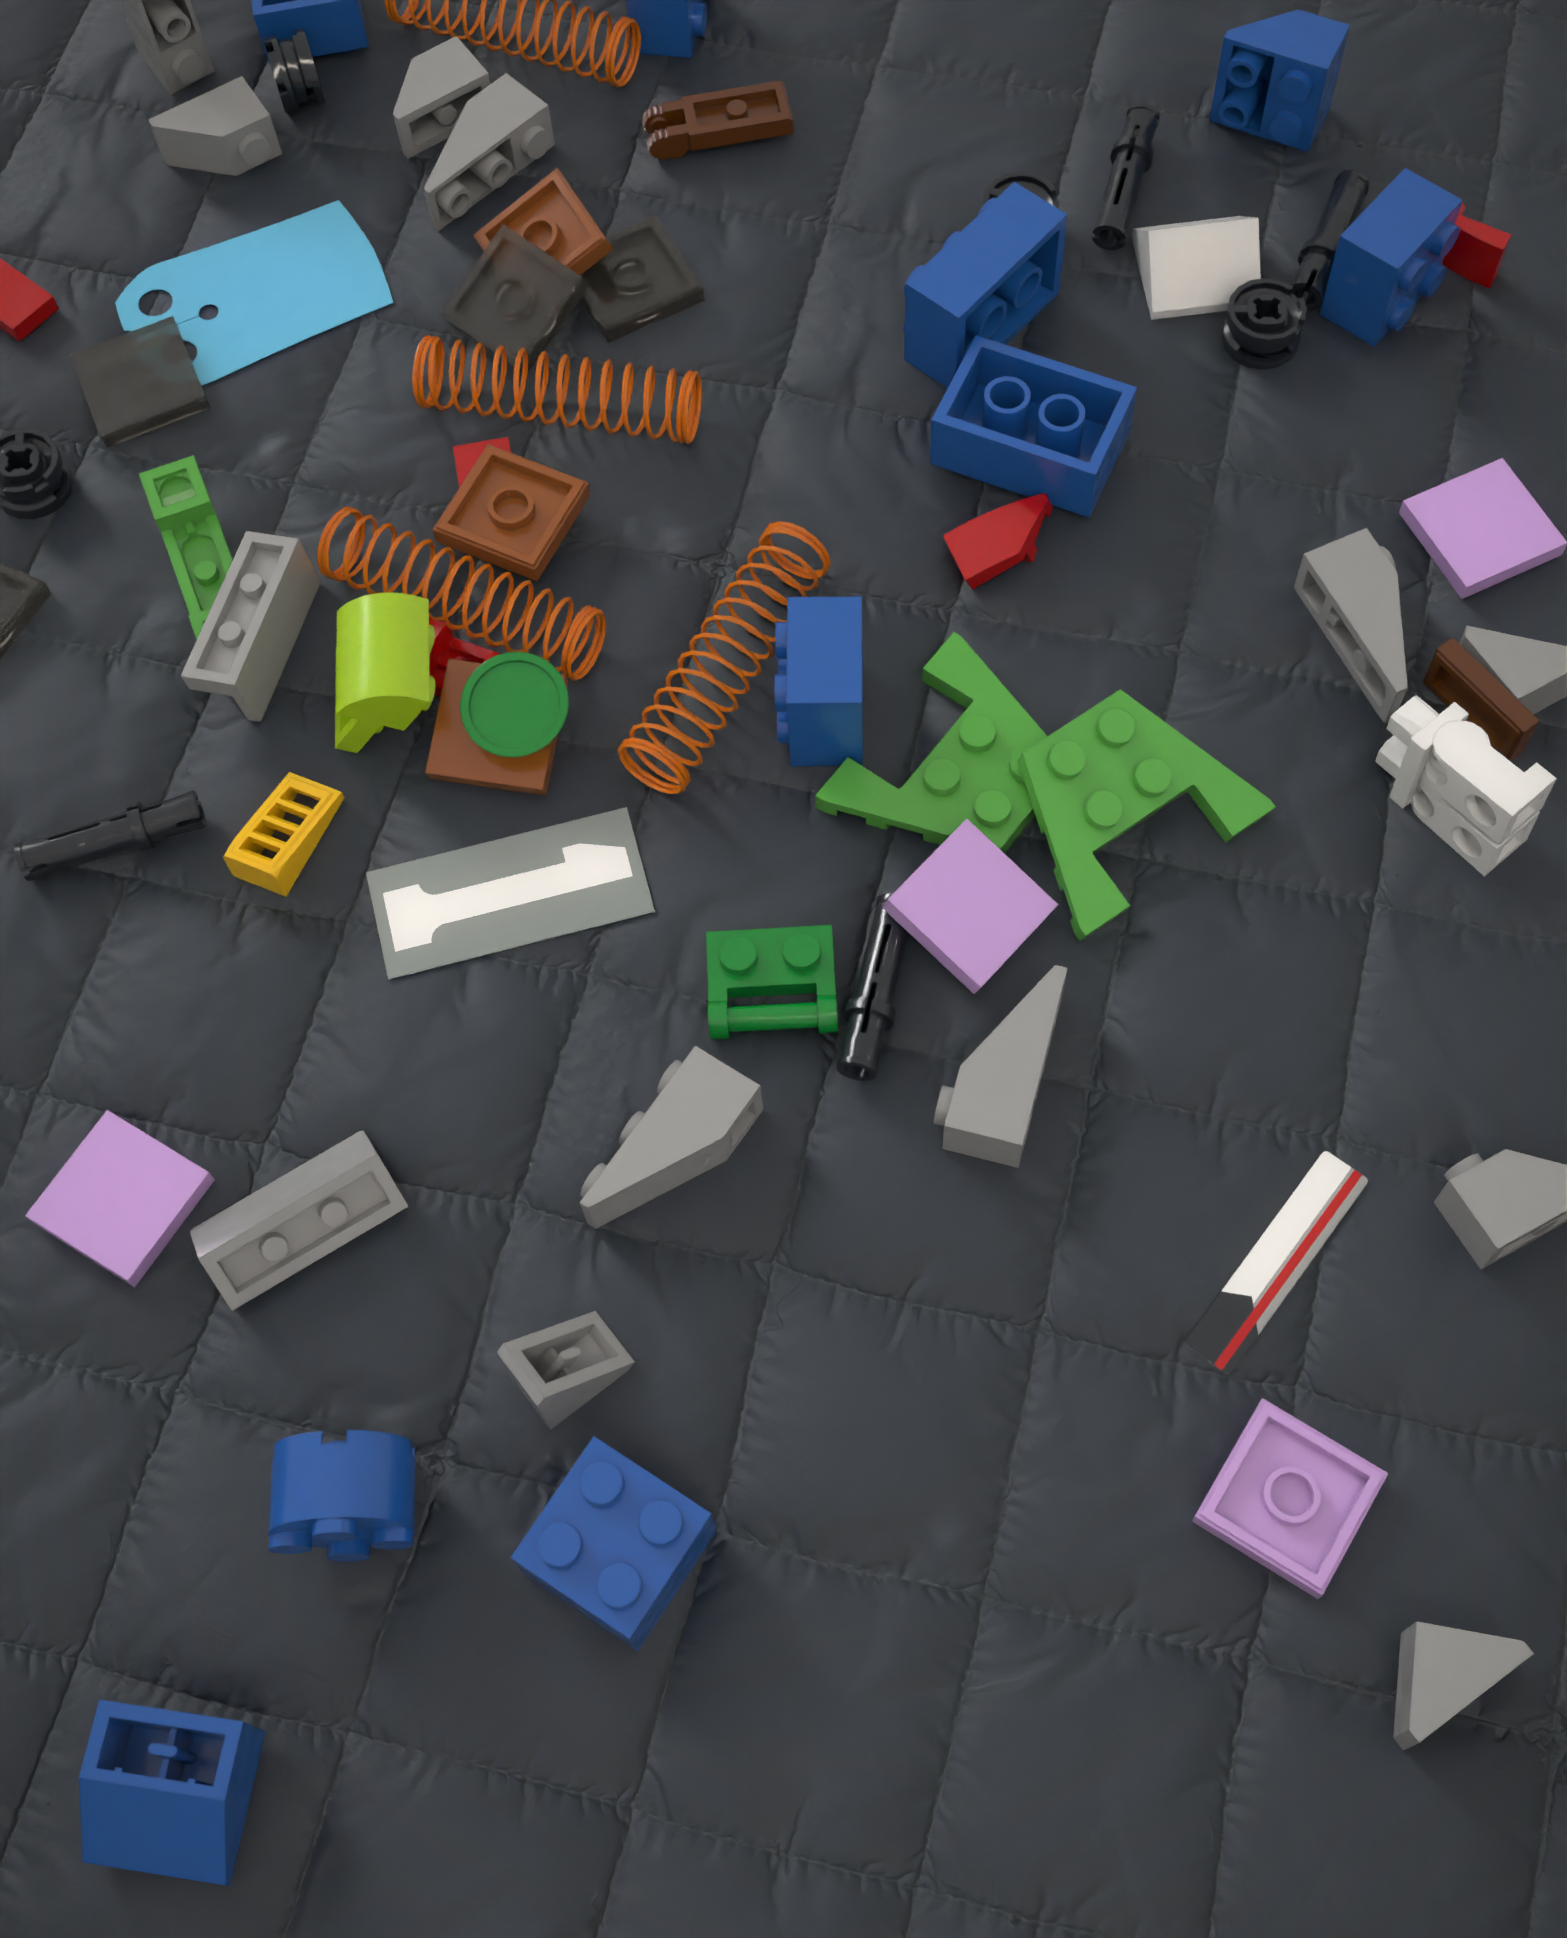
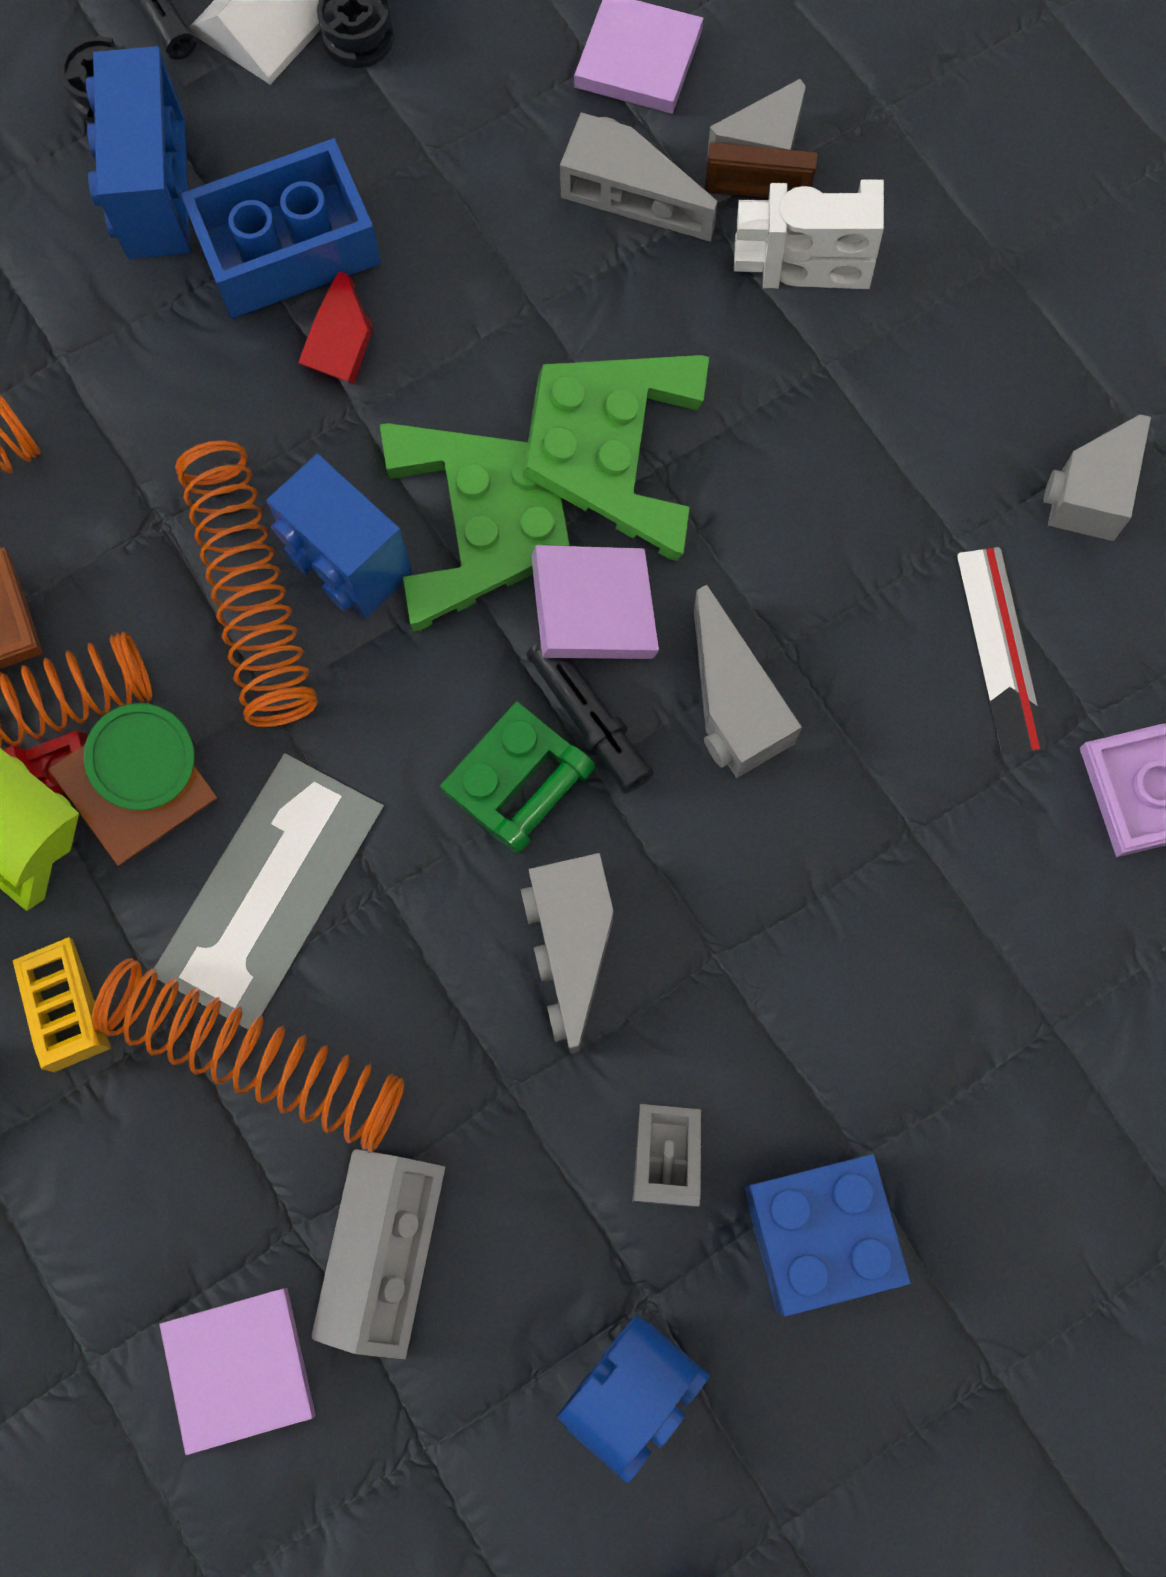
camera: 50 degrees left, 10 degrees up
none -> orange piece [92,958,405,1153]

